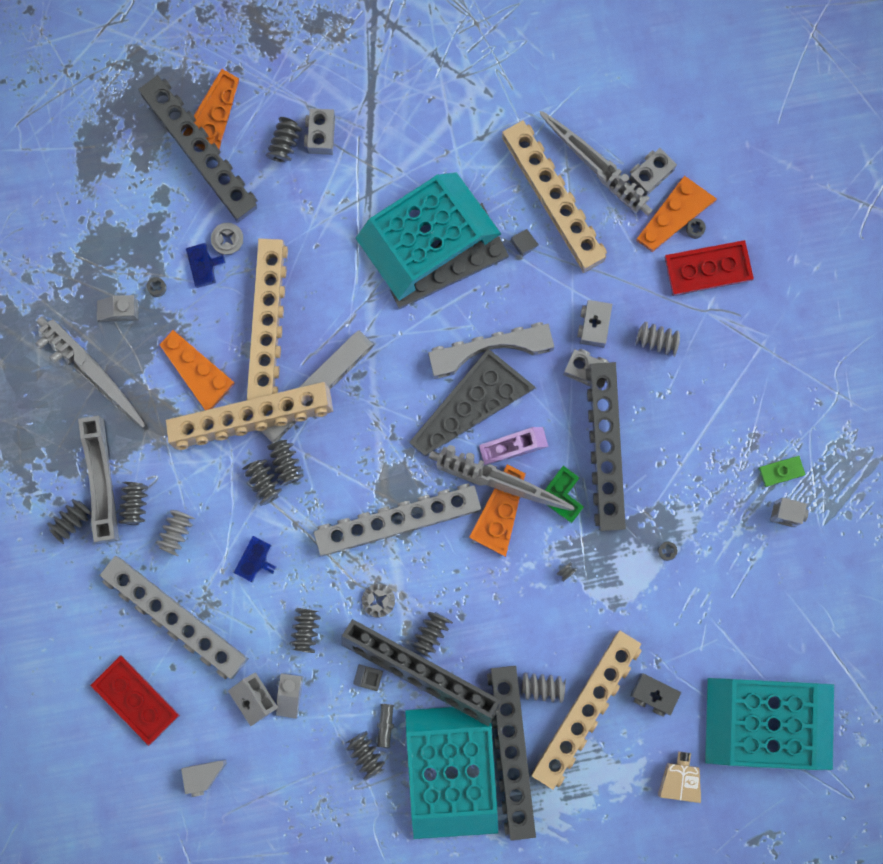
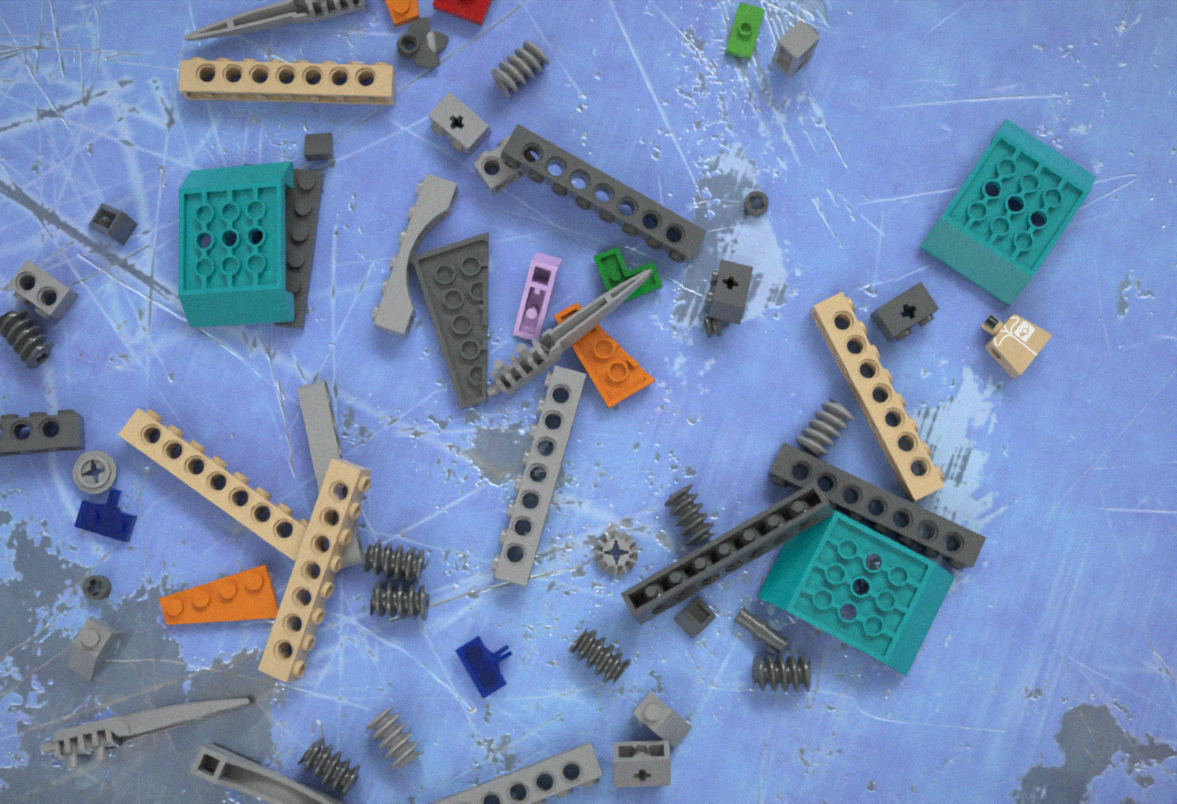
camera: 60 degrees left, 0 degrees up
none -> dark grey slope [88,203,138,246]
none -> dark grey plate [397,18,449,69]
none -> dark grey brick [705,260,753,325]

